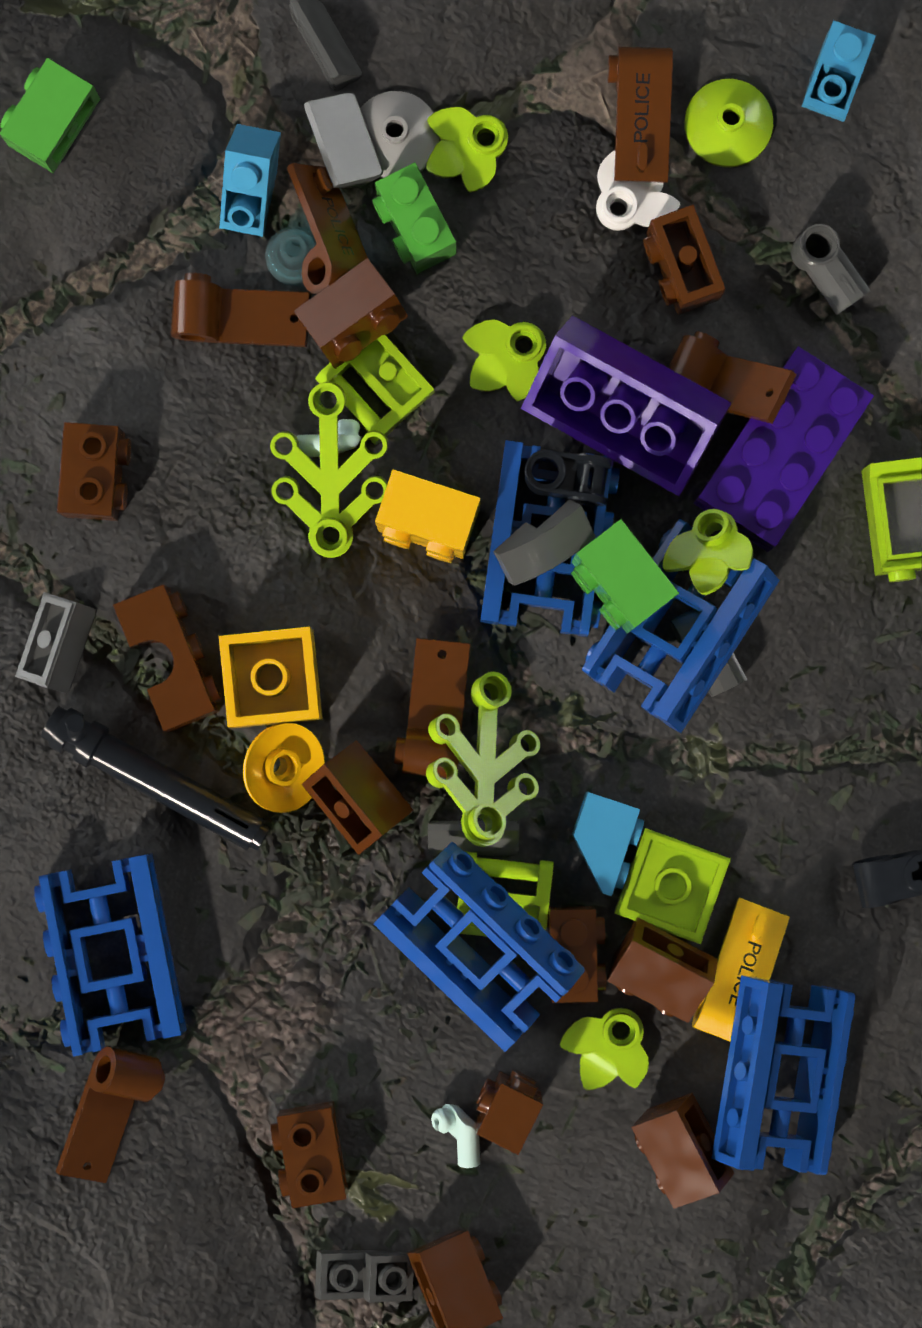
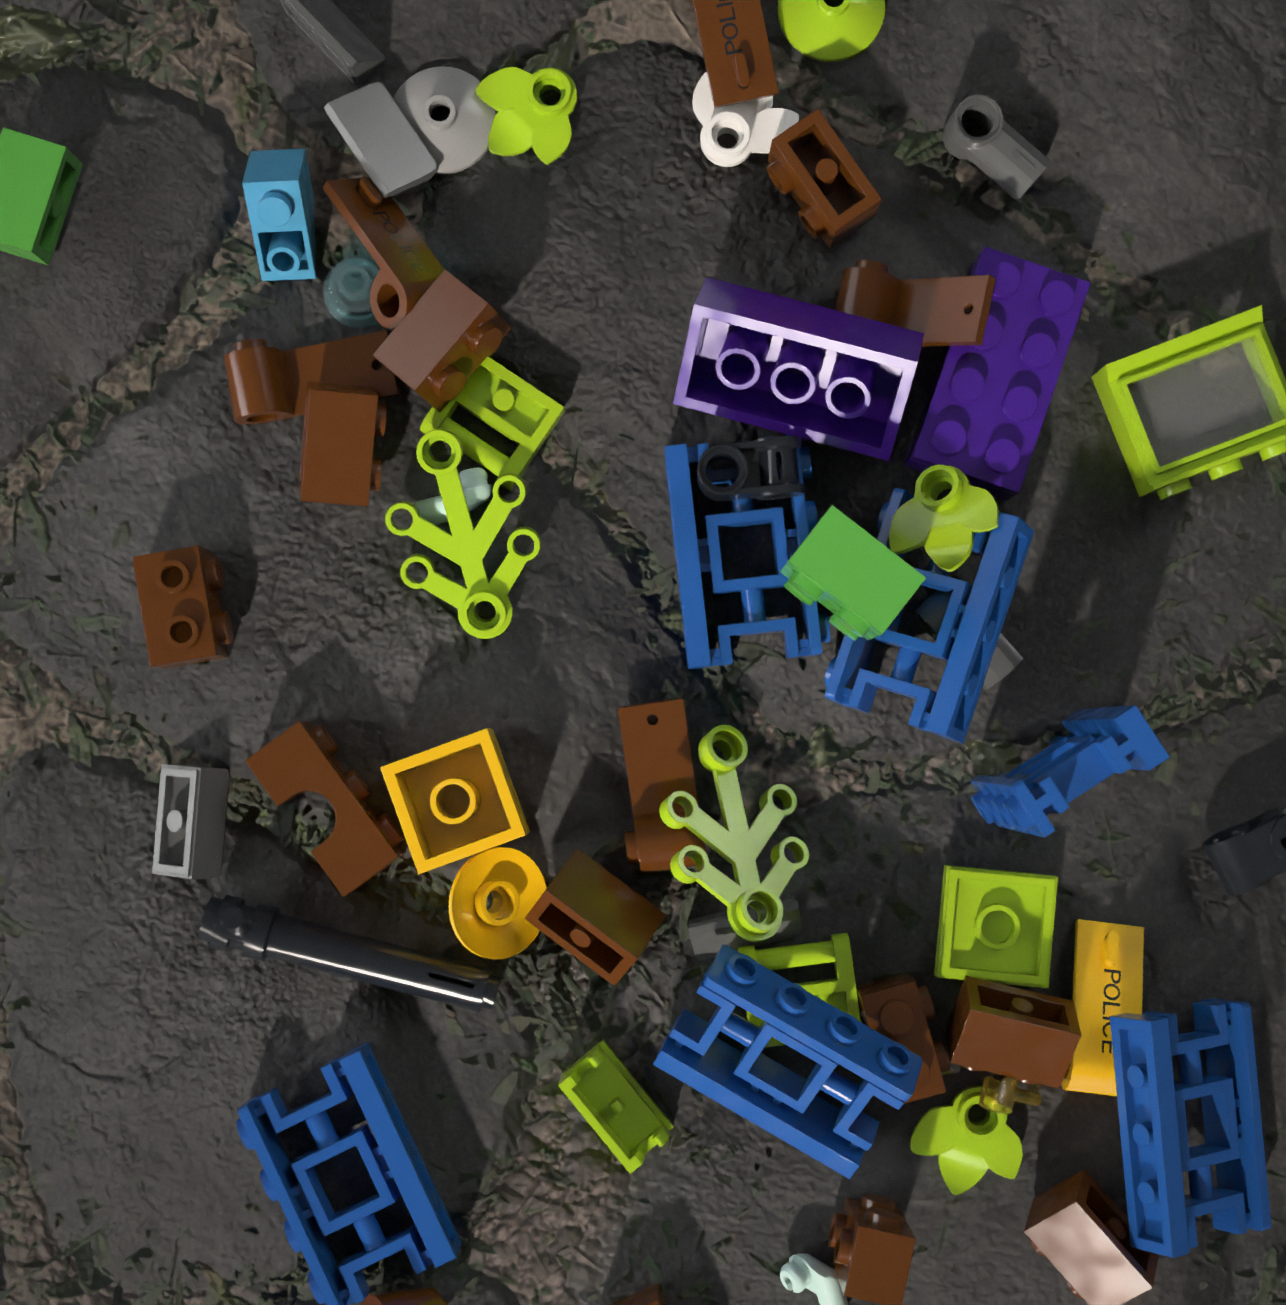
camera: 10 degrees left, 0 degrees up
bright green brick [372,162,456,274] -> none
yellow brick [375,469,481,563] -> none
lime plate [463,319,546,402] -> none
dark grey slope [493,499,596,586] -> none
dark azure slope [572,792,644,896] -> none
none -> reddish brown brick [298,381,386,506]
none -> lime hinge [558,1039,674,1174]
none -> blue fence [971,705,1170,838]
none -> clear yellow hand [979,1076,1041,1114]

